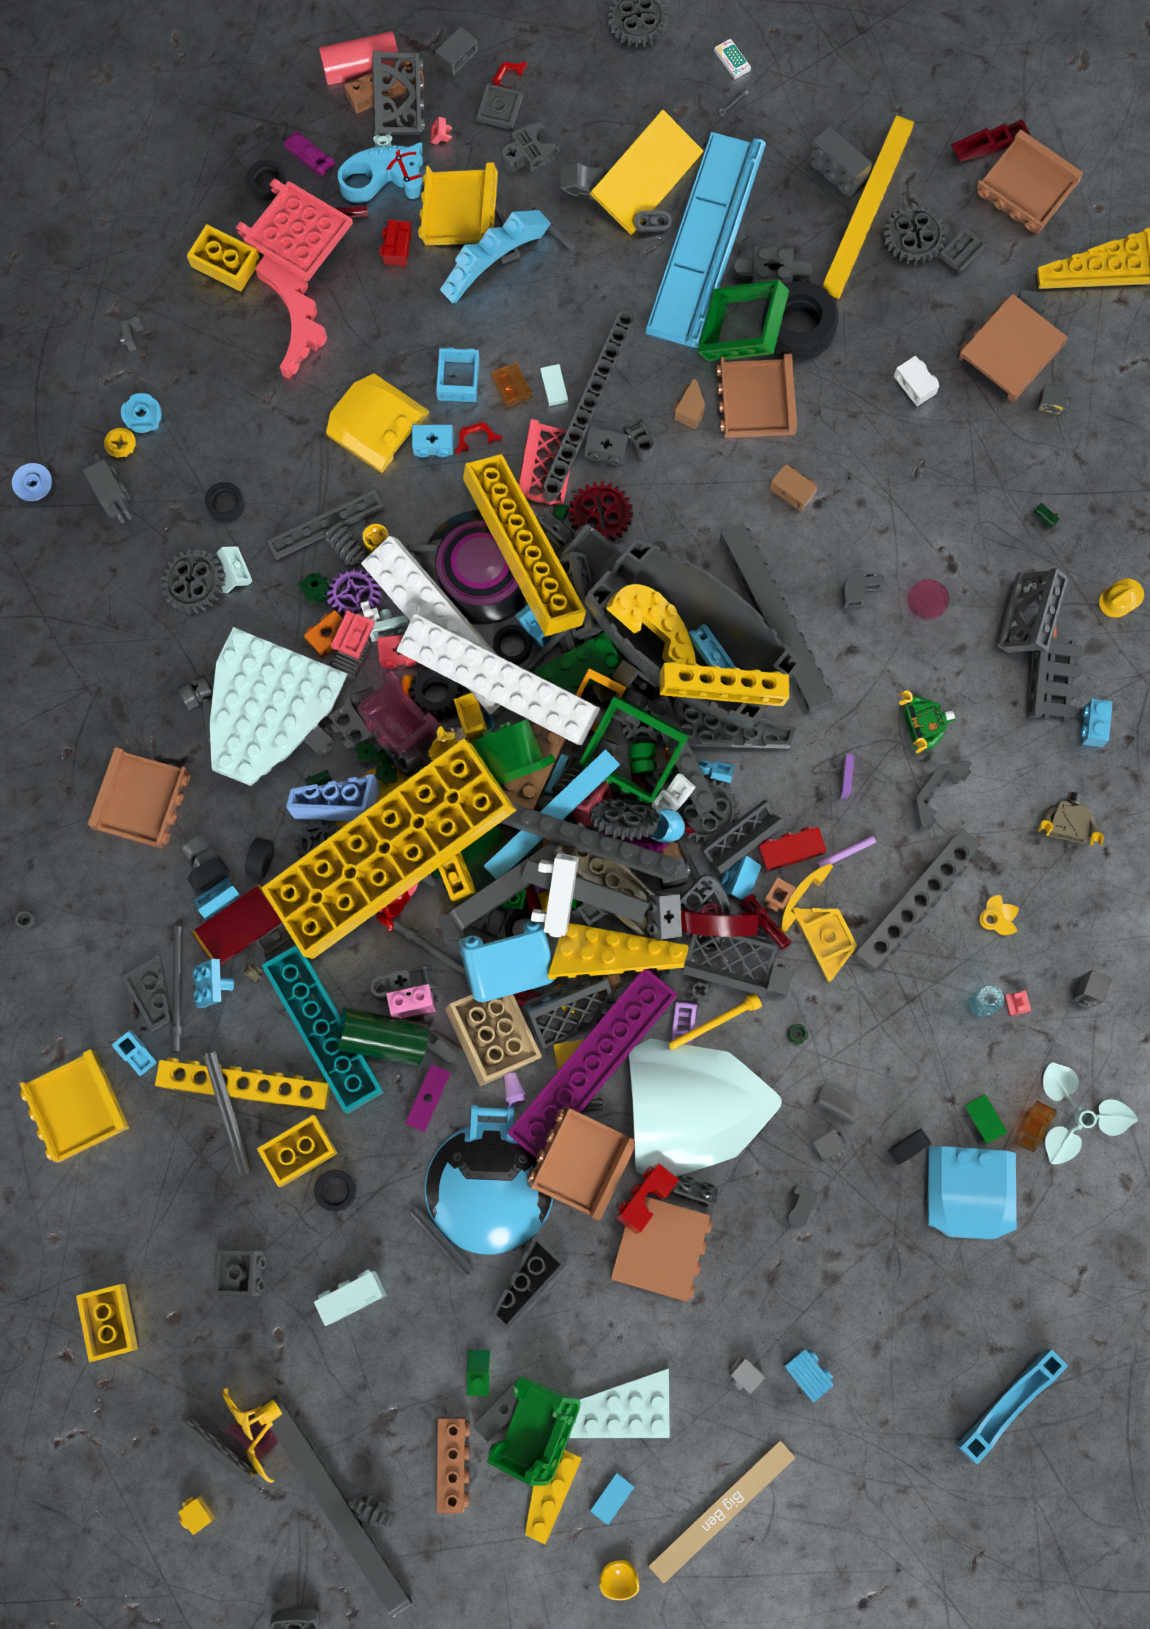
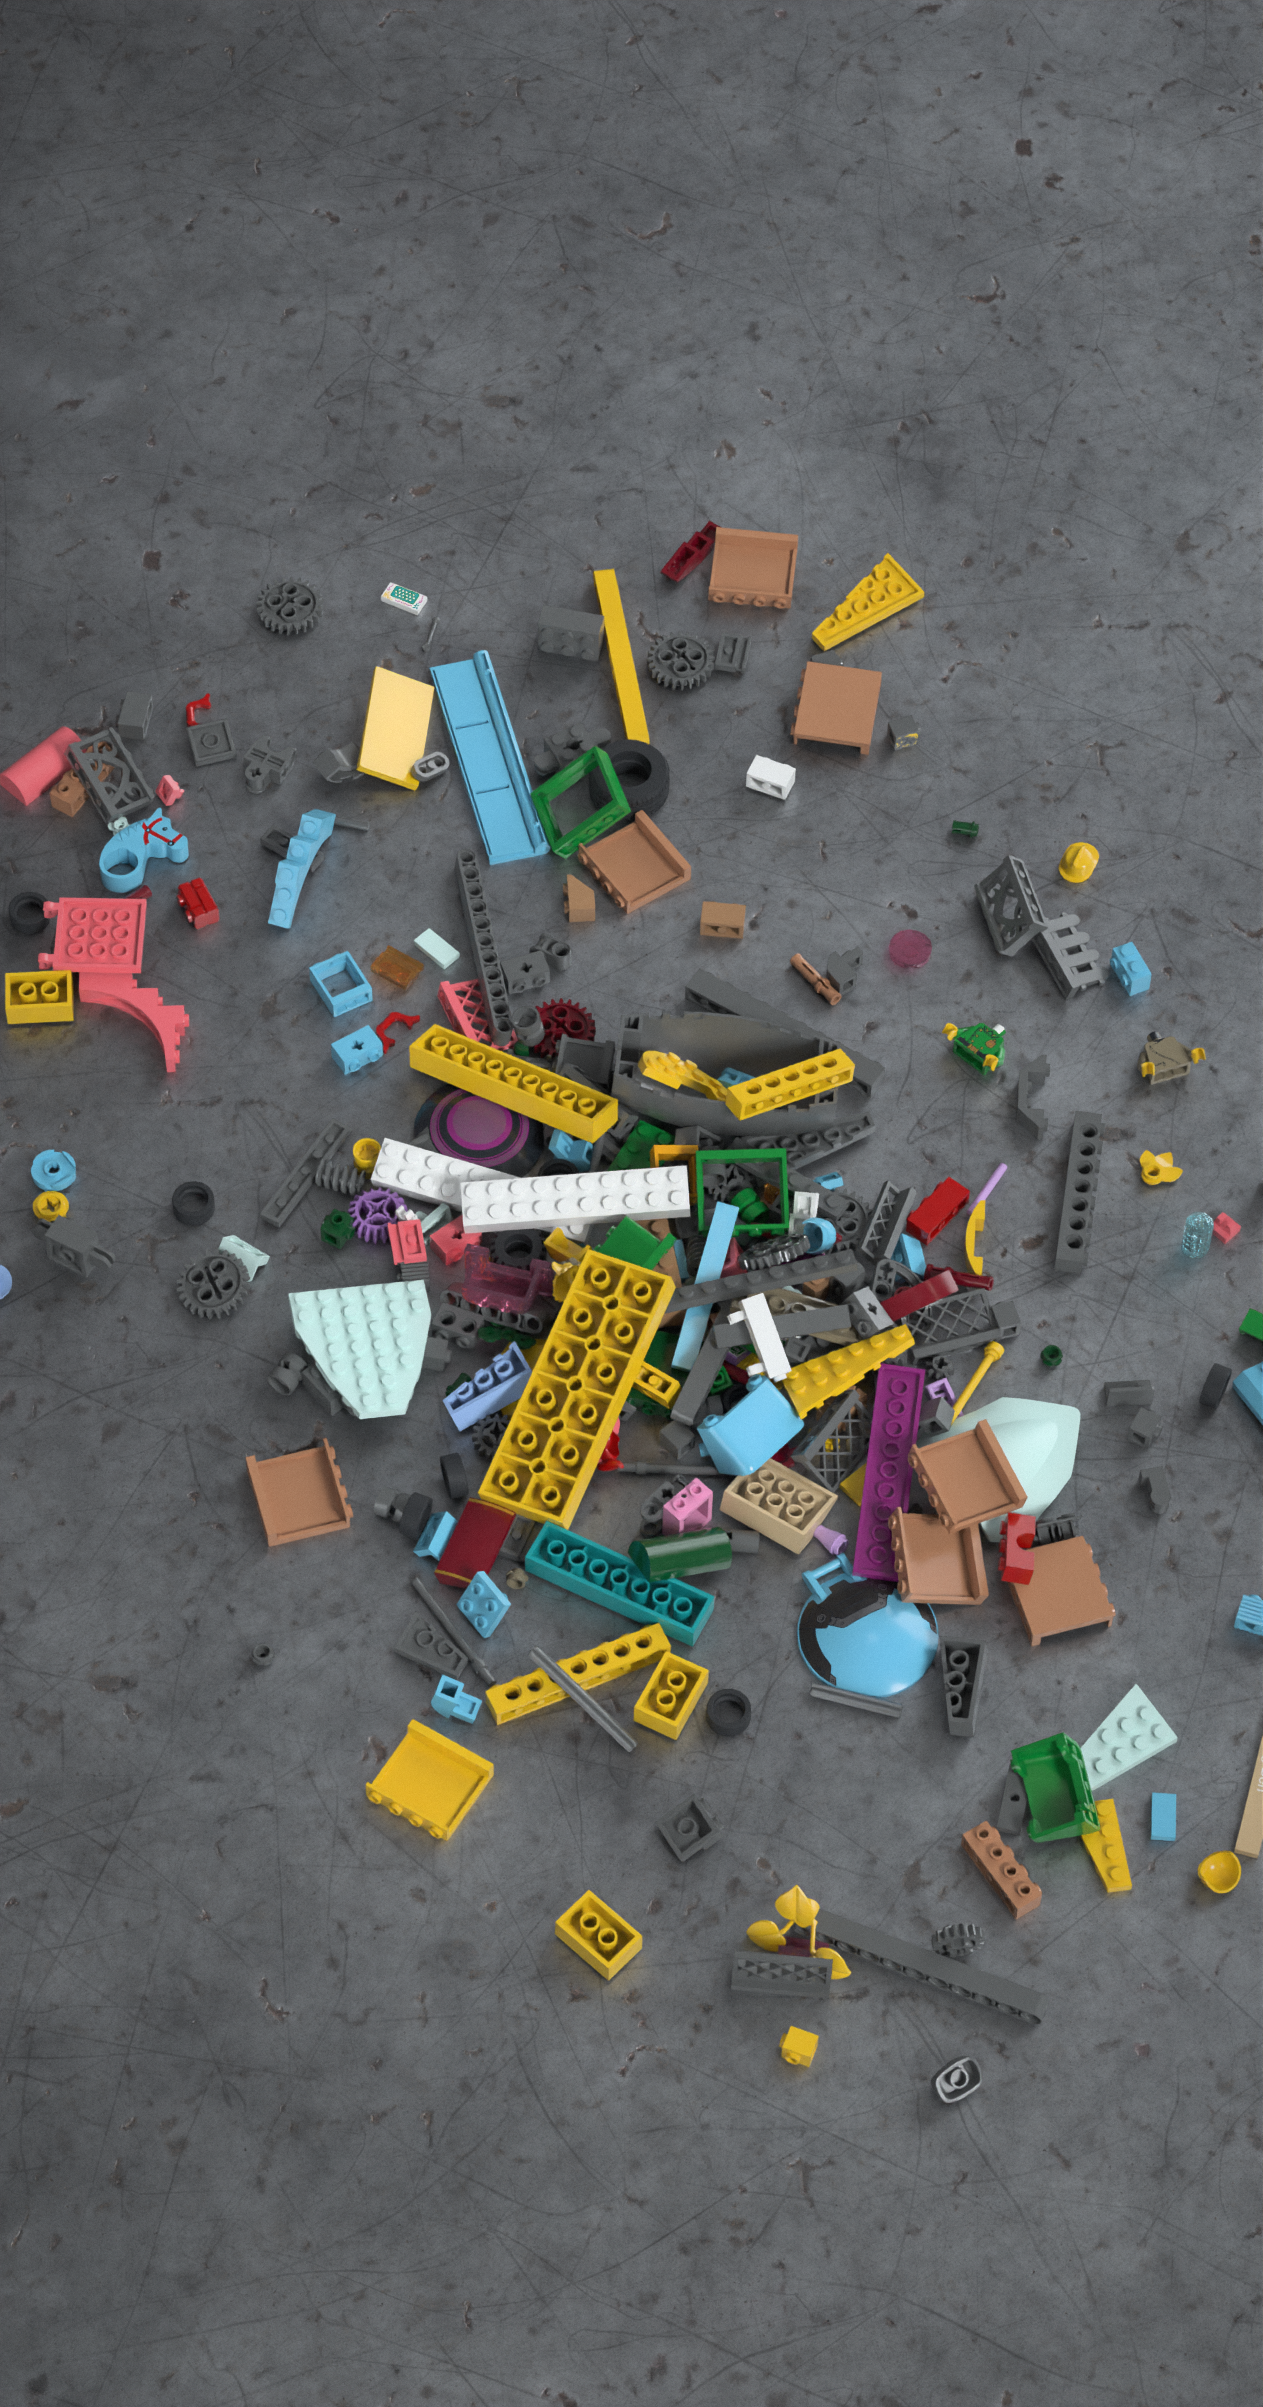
camera: 35 degrees left, 20 degrees down
magenta plate [283,130,335,177] -> none
orange brick [304,610,343,659] -> none
light aqua wedge [314,1270,387,1326] -> none
yellow wedge [326,373,429,473] -> none
magenta tile [405,1064,451,1132] -> none
yellow panel [418,162,498,246] -> none
green slope [466,1350,491,1396] -> none
light grey brick [730,1358,765,1394] -> none
nougat brick [764,877,796,912] -> none
yellow wing [792,908,858,983] -> none
medium lavender tile [840,754,855,799] -> none
none -> dark grey wheel [511,1006,545,1046]
none -> nougat pin [790,953,842,1005]
none -> nougat panel [908,1419,1028,1534]
none -> dark grey brick [919,1396,955,1437]

